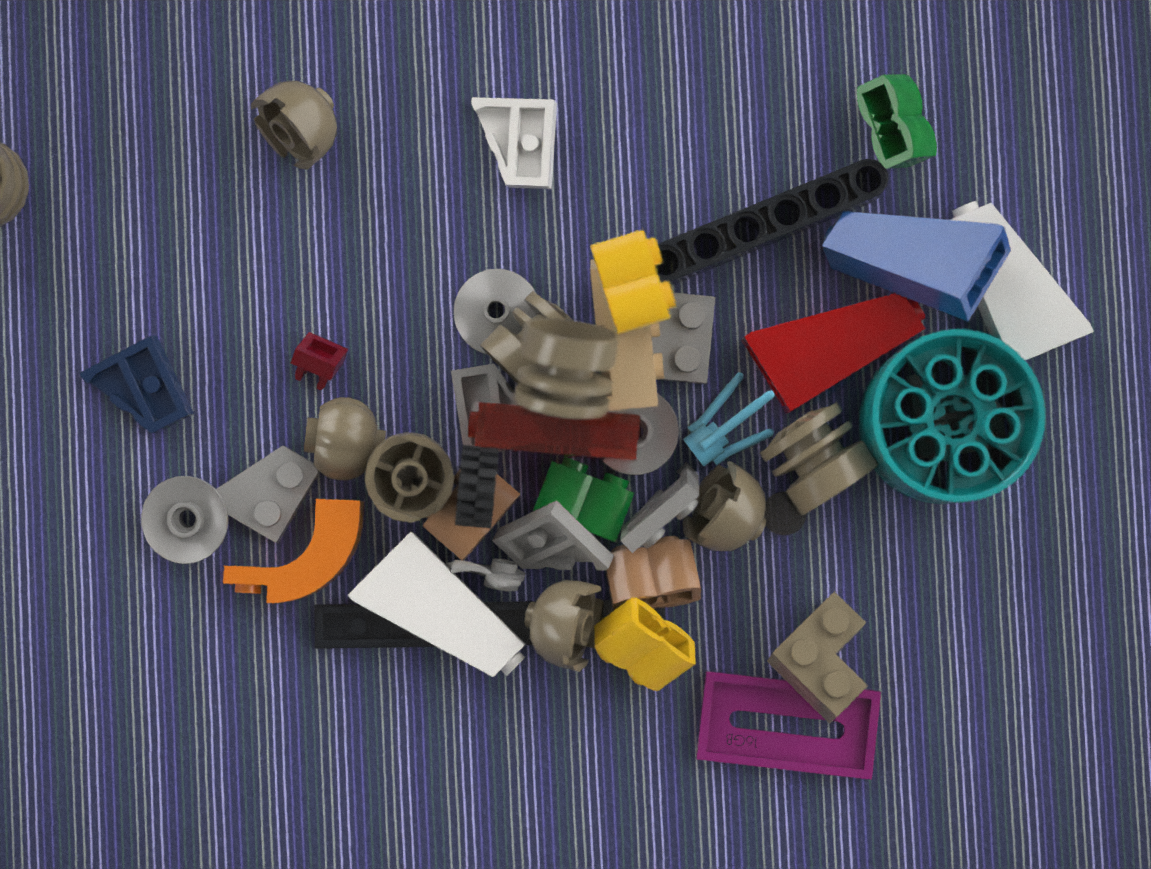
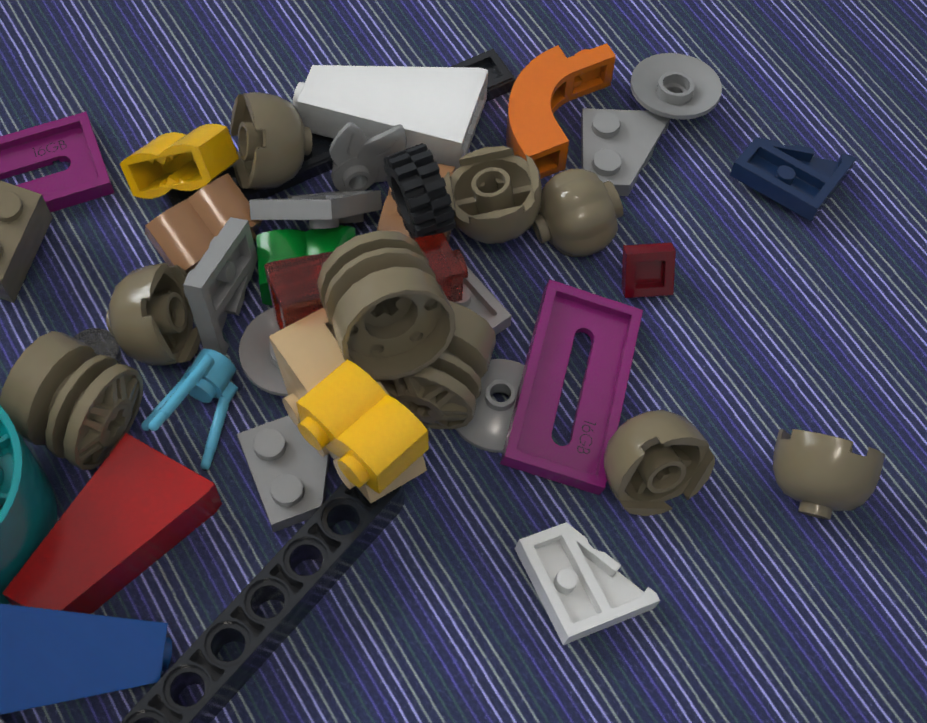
camera: 145 degrees right, 25 degrees down
none -> magenta piece [500,279,643,495]
none -> dark tan cylinder [604,410,715,516]

